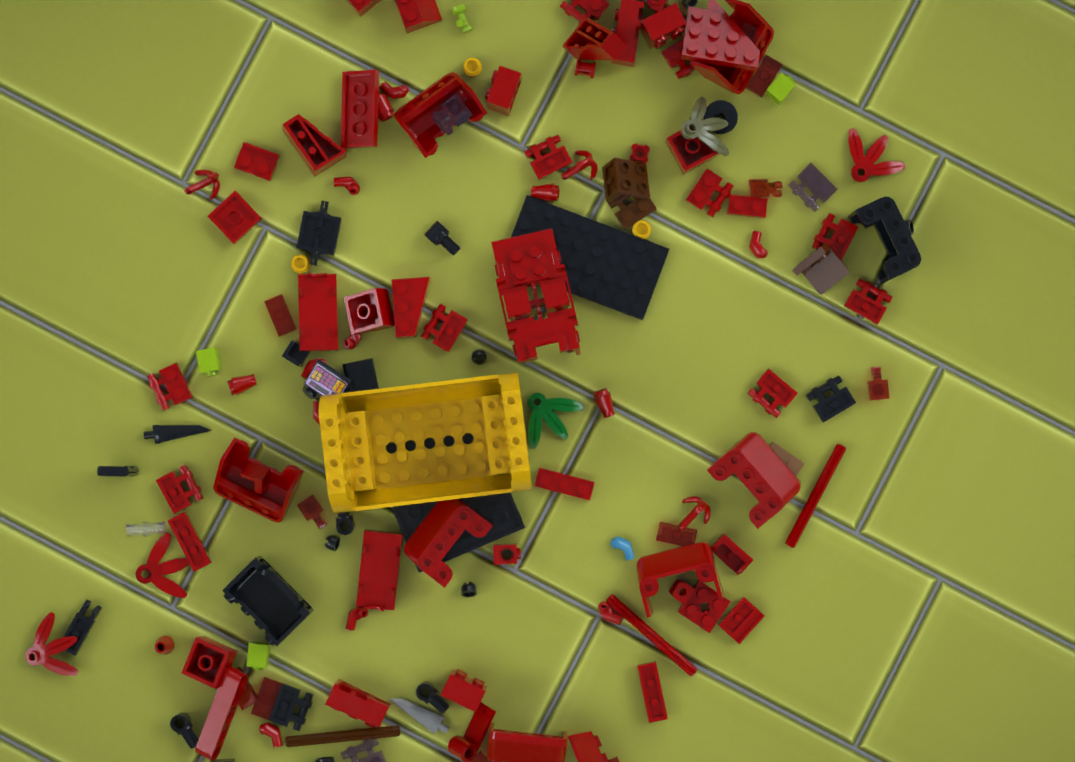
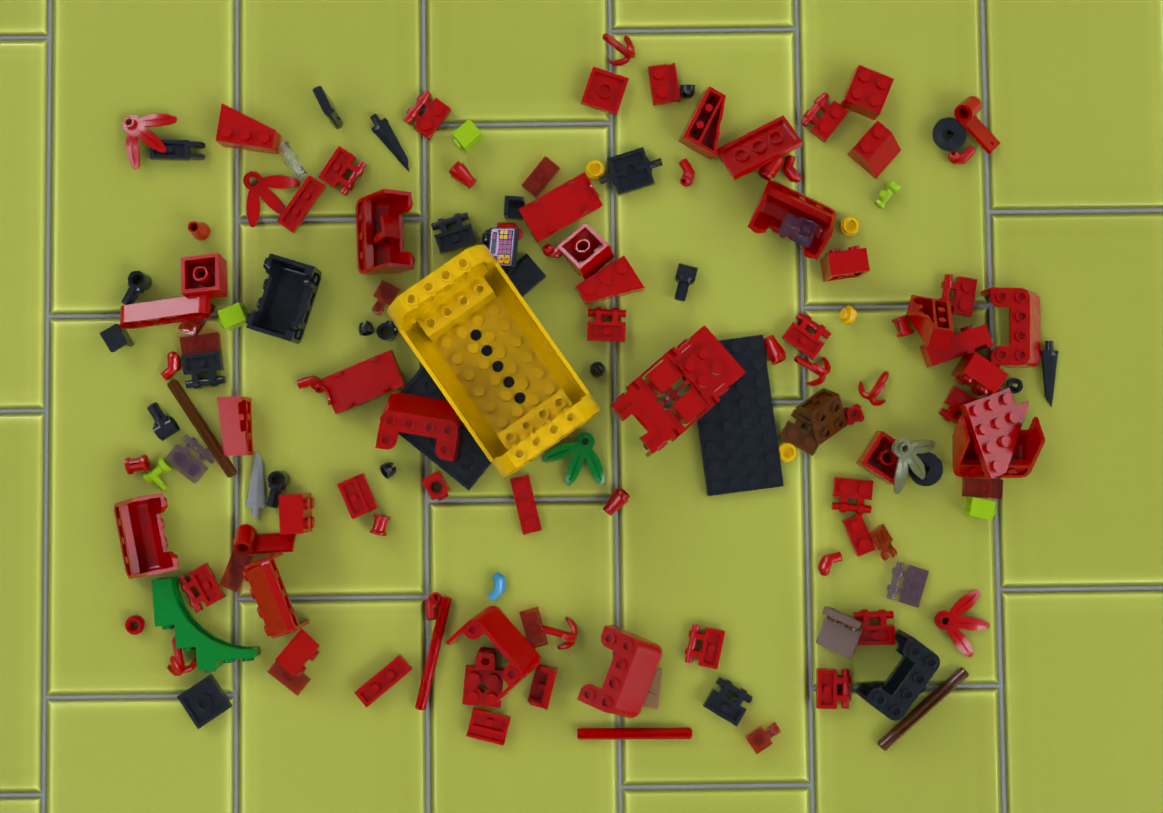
camera: 60 degrees right, 0 degrees up
none -> red wedge [216,104,281,155]
none -> red plate [337,473,379,519]
none -> red bush [369,514,391,536]
none -> black plate [431,212,477,254]
none -> black hinge [680,85,695,99]
none -> red plate [800,92,849,143]
none -> yellow plate [840,305,857,324]
none -> red piece [858,371,889,406]
none -> reddish brown axle [878,667,969,751]

